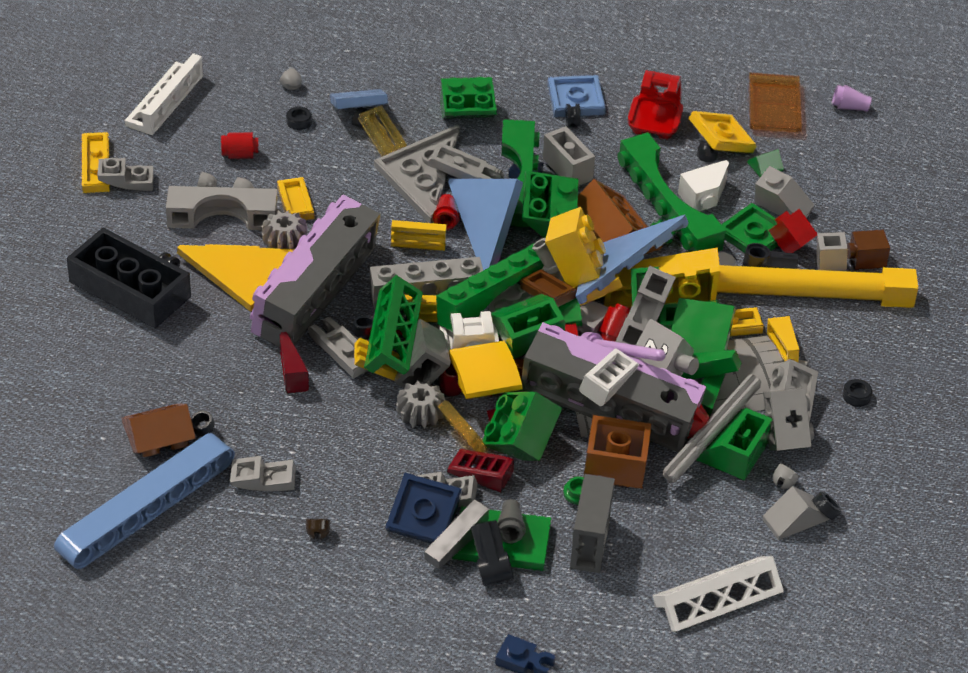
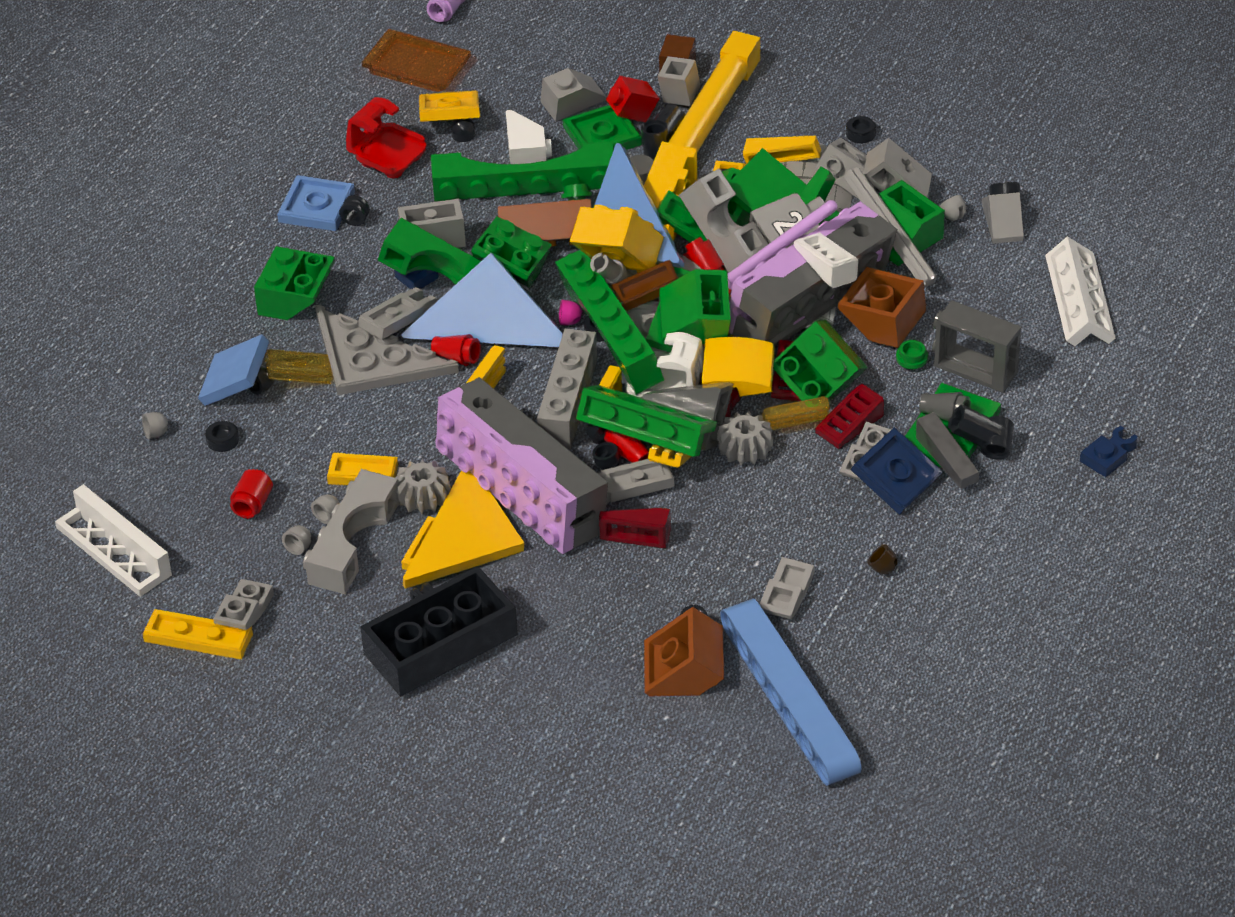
camera: 65 degrees left, 0 degrees up
slope [747,149,784,177] -> none

